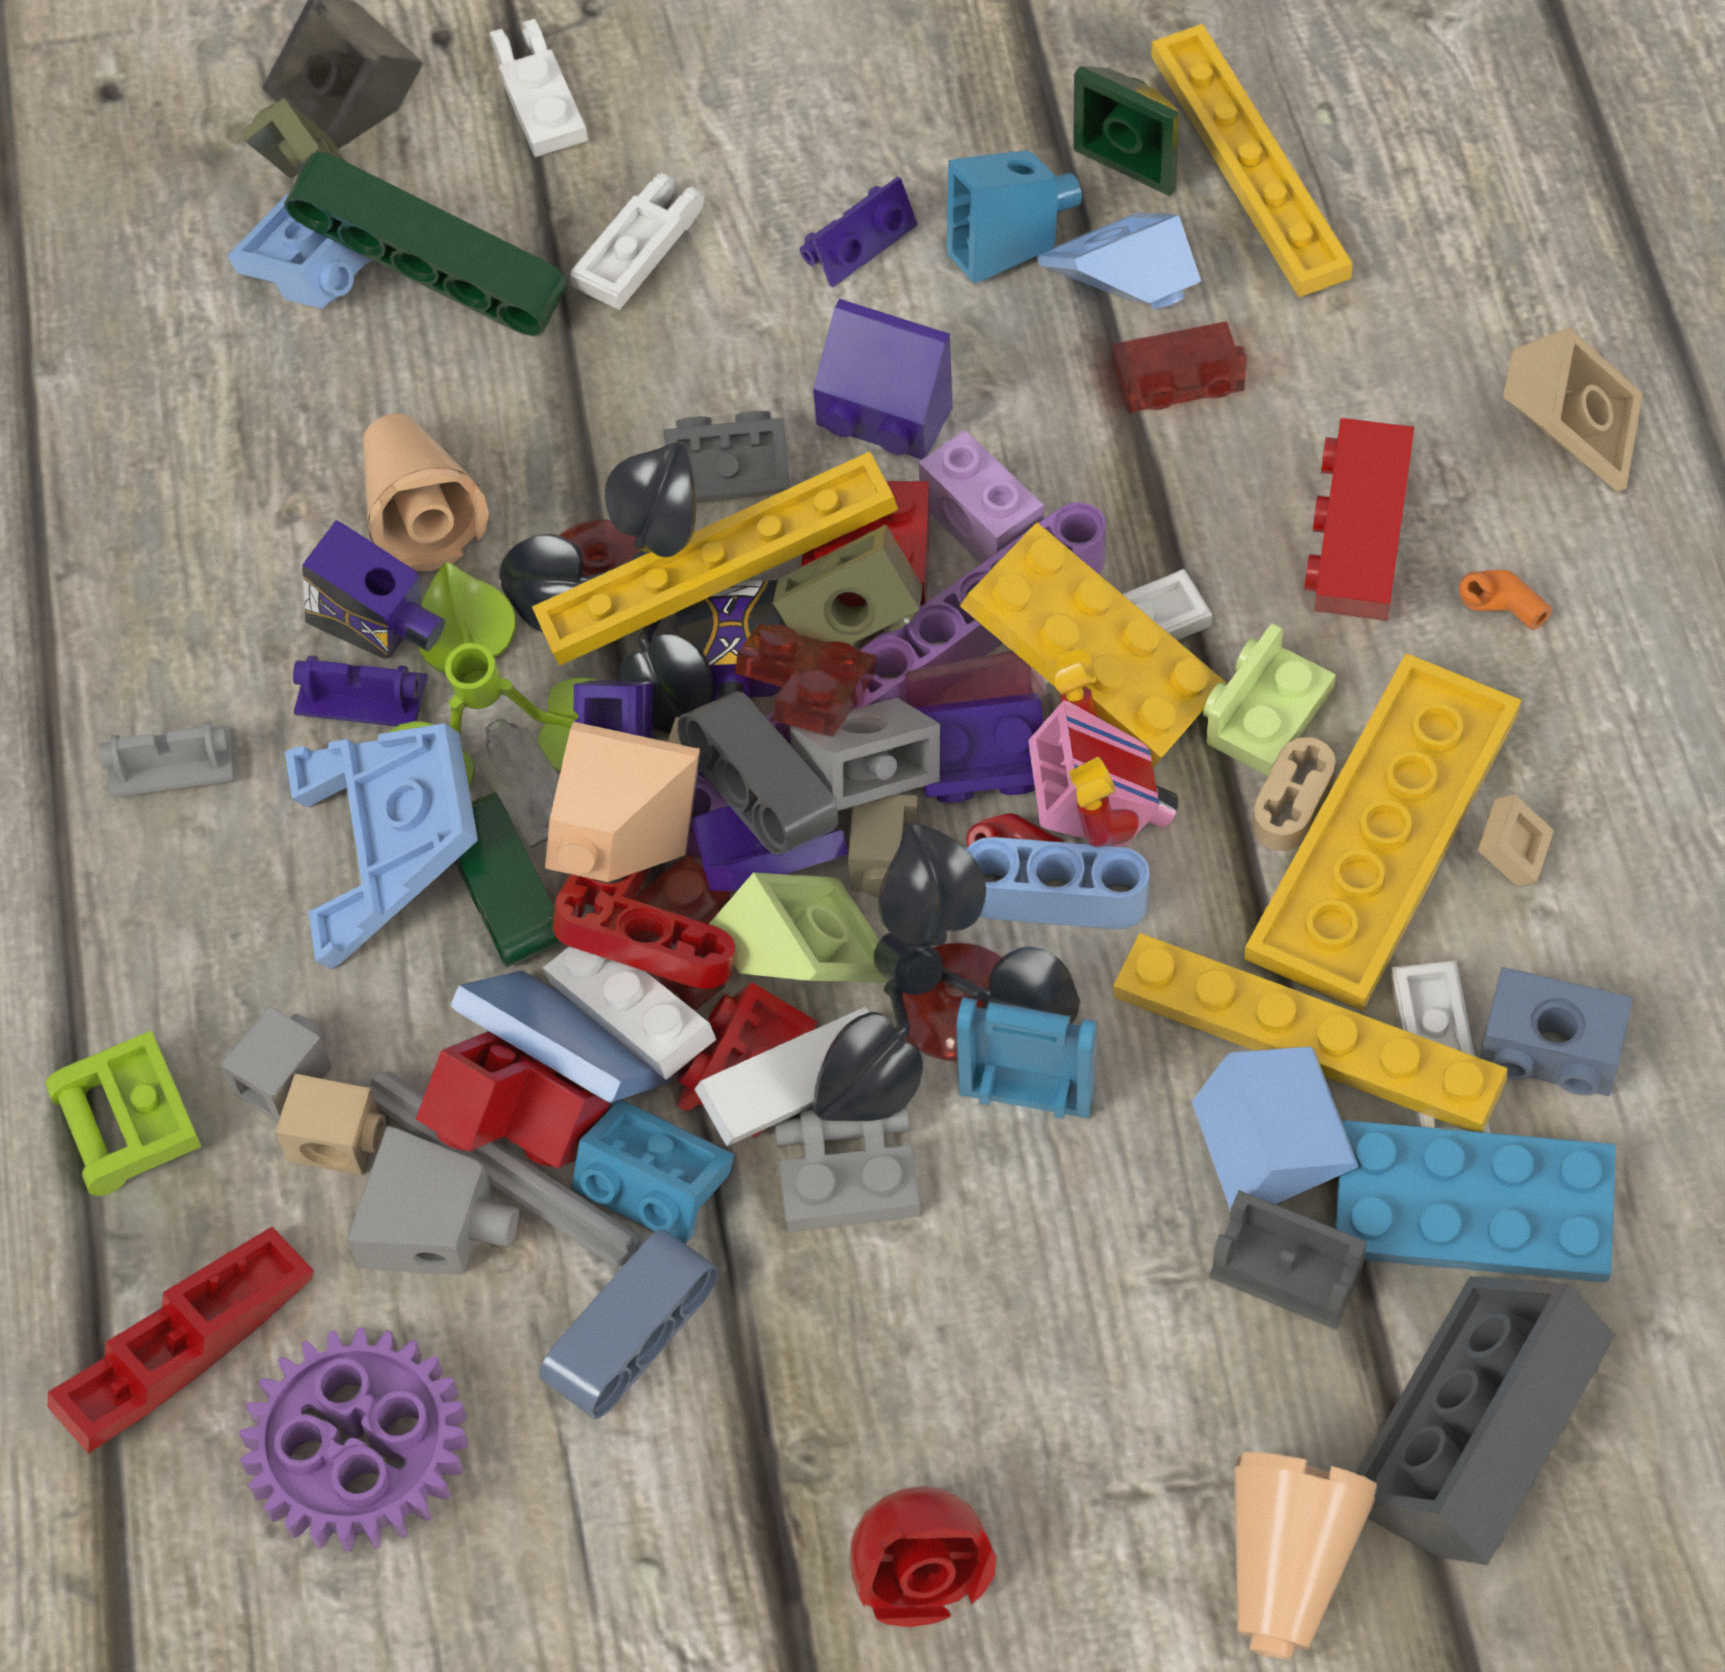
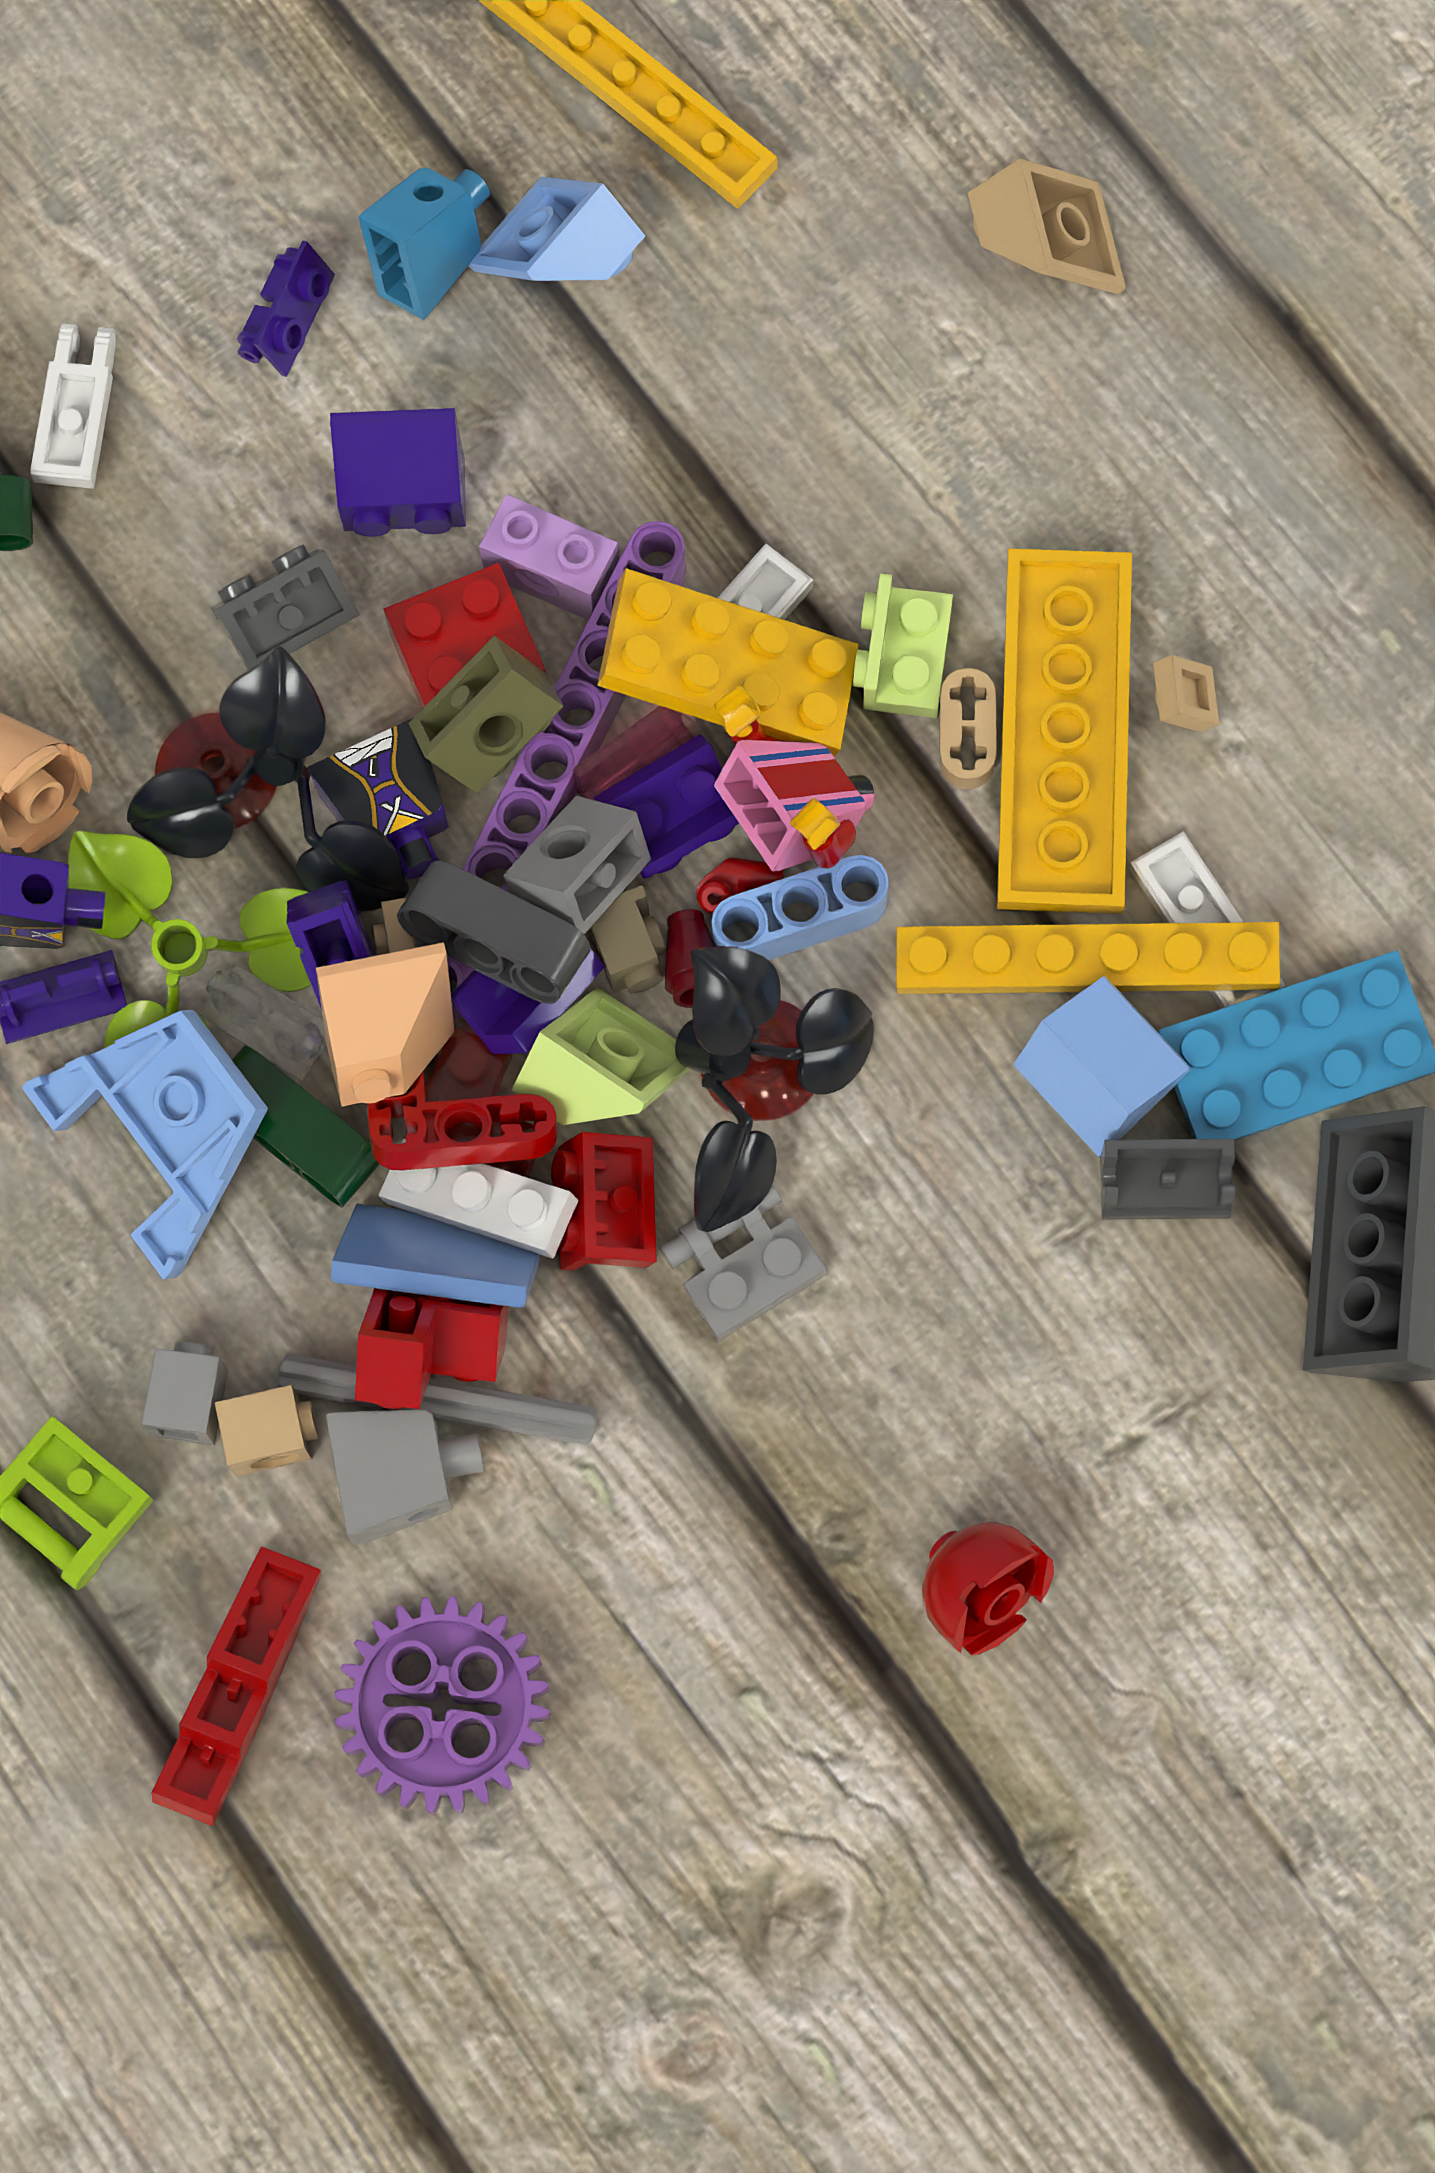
camera: 25 degrees left, 15 degrees up
yellow plate [532,451,898,666] -> none
sand blue beam [539,1229,719,1420] -> none
dark azure bracket [572,1099,735,1244] -> none
white tile [695,1006,869,1146] -> none
clear red plate [735,623,877,737] -> none
dark azure container [957,997,1097,1119] -> none
dark green slope [1073,66,1180,196] -> none
clear red bracket [1112,321,1247,413] -> none
light nougat cone [1234,1452,1377,1660] -> none
red wedge [1304,418,1415,621] -> none
orange arm [1458,570,1552,630] -> none
sand blue brick [1480,967,1633,1096] -> none

